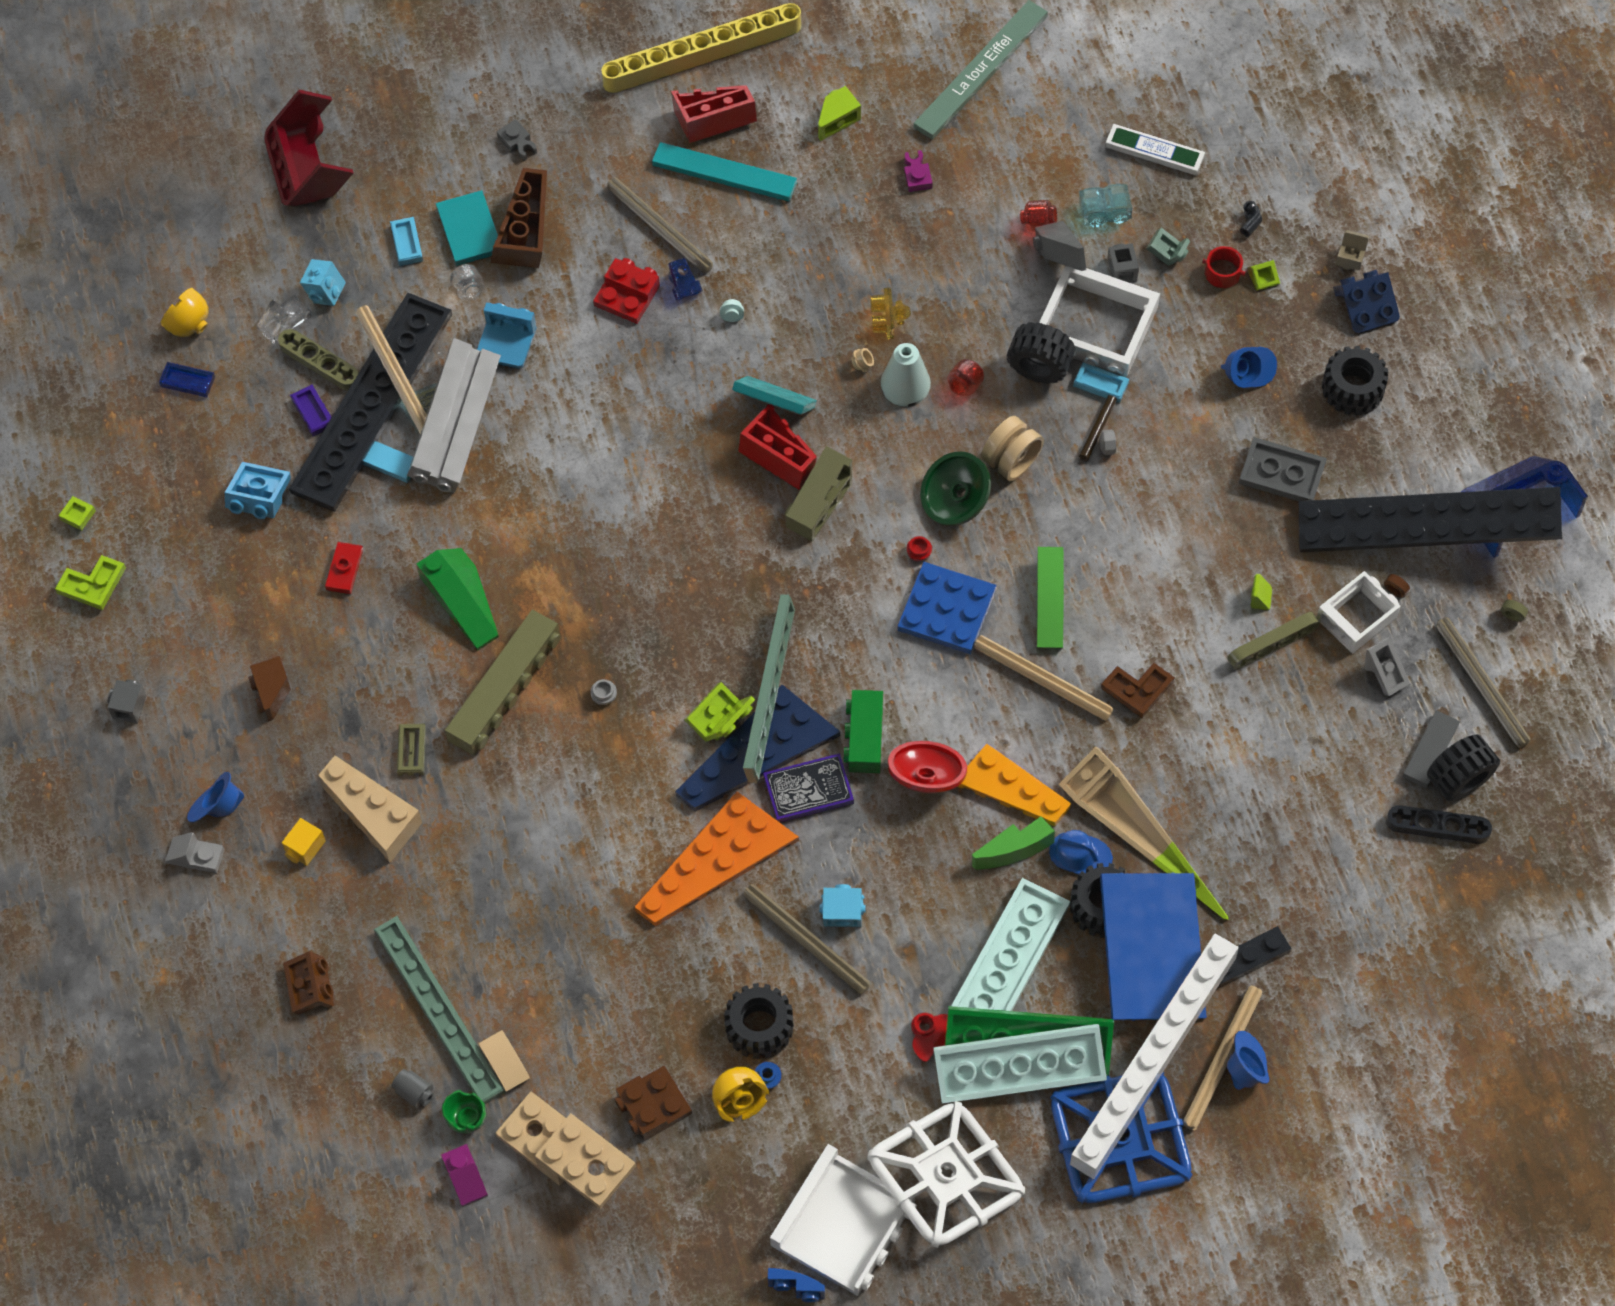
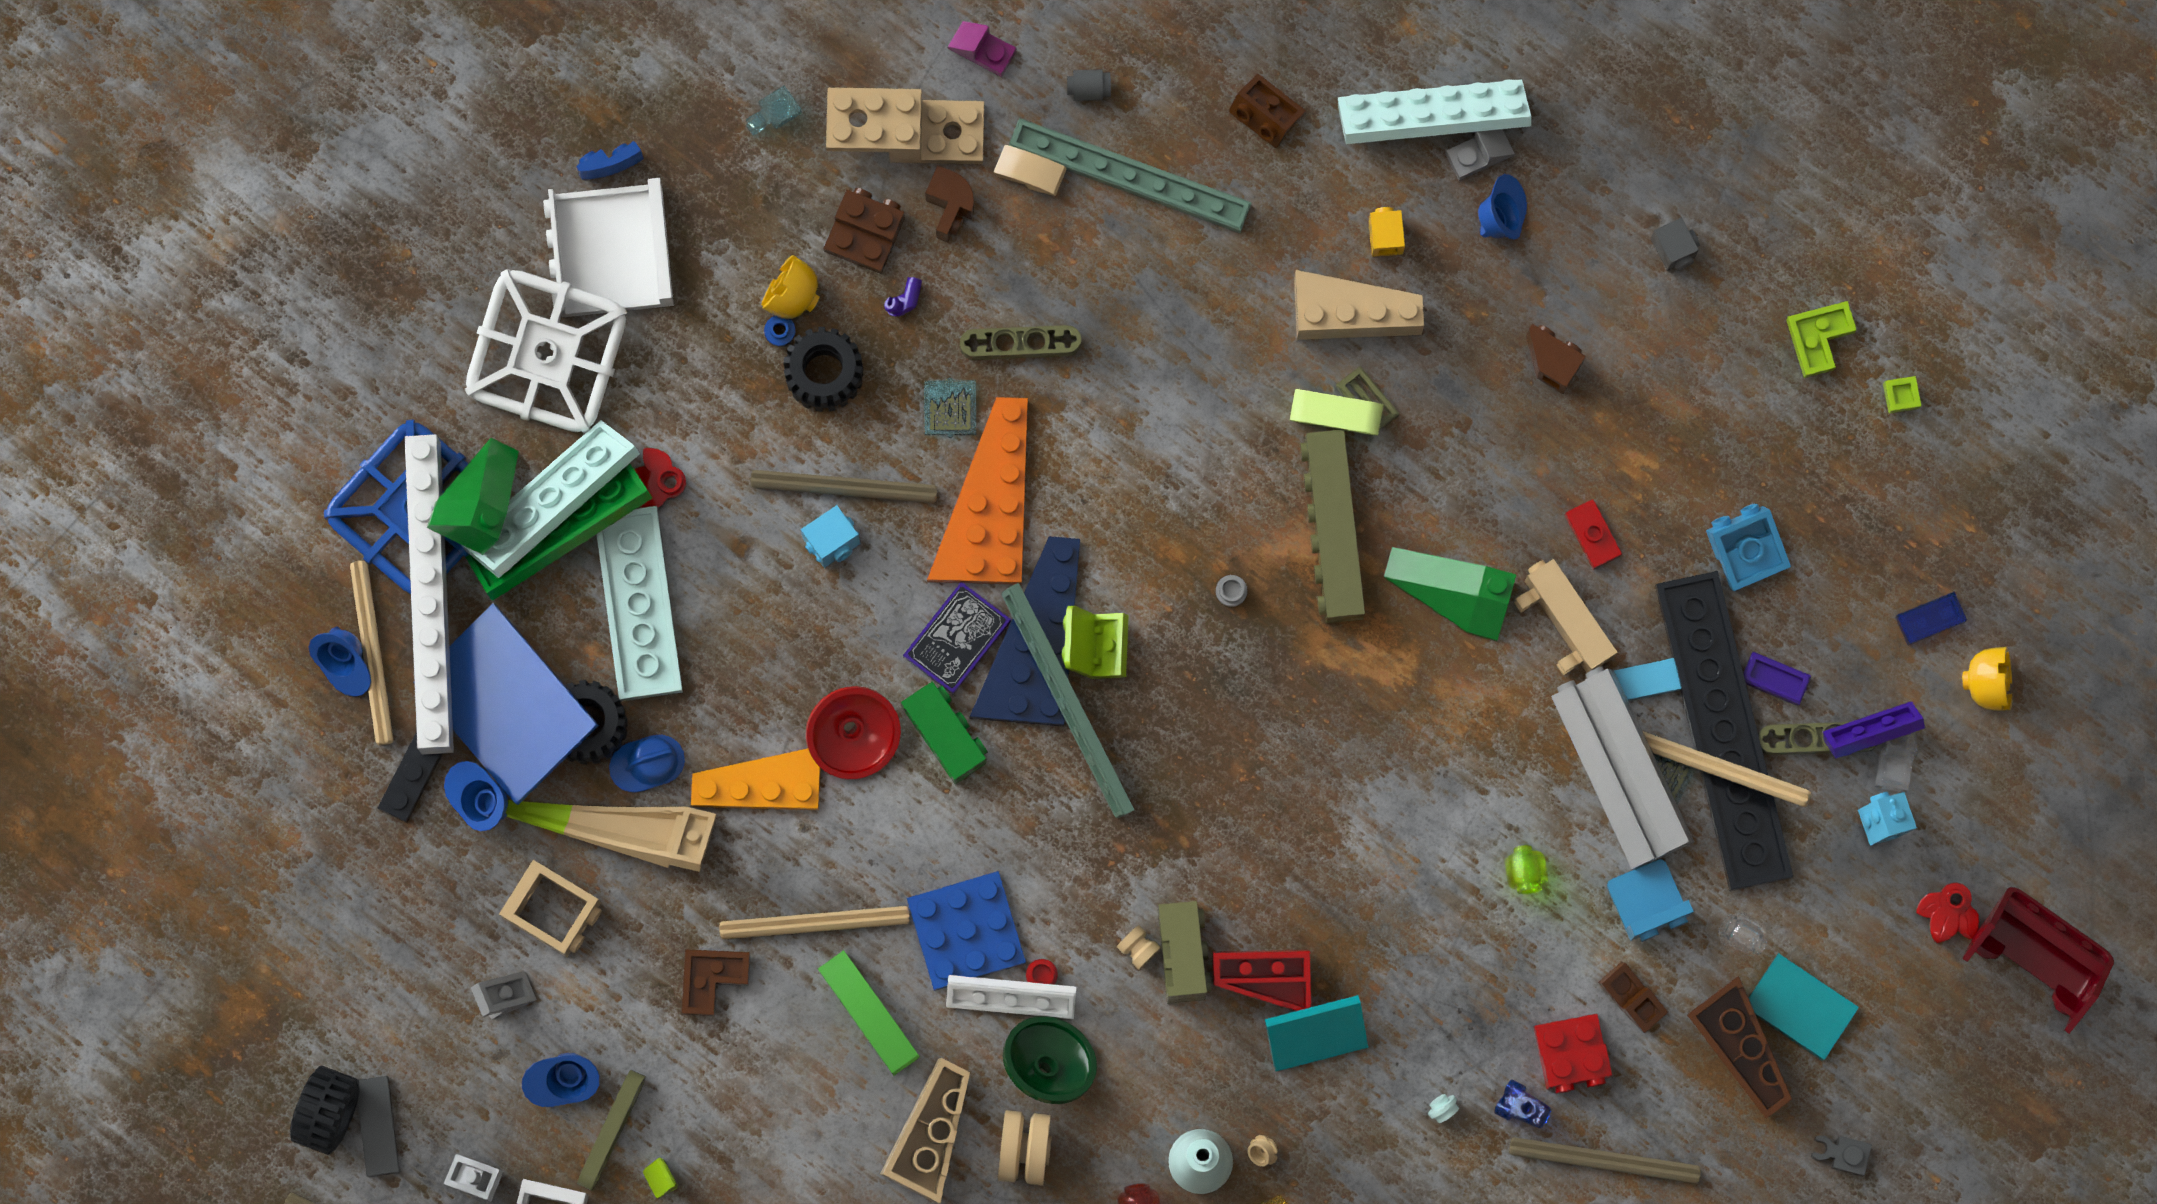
camera: 140 degrees right, 15 degrees up
medium azure tile [390,217,423,266] -> none
green hair [442,1090,487,1134] -> none
bright green slope [972,816,1055,870] -> none
black beam [1386,805,1492,844] -> none
none -> green wedge [427,438,519,555]
none -> blue piece [444,761,508,832]
none -> light grey slope [471,971,537,1019]
none -> tan window [499,860,602,957]
none -> blue piece [522,1053,600,1107]
none -> clear light blue plate [746,85,802,136]
none -> tan wedge [880,1058,970,1204]
none -> dark purple arm [884,277,922,317]
none -> piece [924,377,976,438]
none -> reddish brown brick [925,165,974,243]
none -> white tile [946,975,1076,1019]
none -> olive beam [960,325,1081,360]
none -> tan wheel [1117,925,1161,970]
none -> yellowish green beam [1290,389,1384,436]
none -> light aqua plate [1338,79,1531,144]
none -> clear neon green head [1504,845,1548,894]
none -> tan brick [1514,559,1617,675]
none -> reddish brown slope [1598,961,1668,1033]
none -> dark purple plate [1822,701,1925,759]
none -> red plate [1916,882,1979,943]

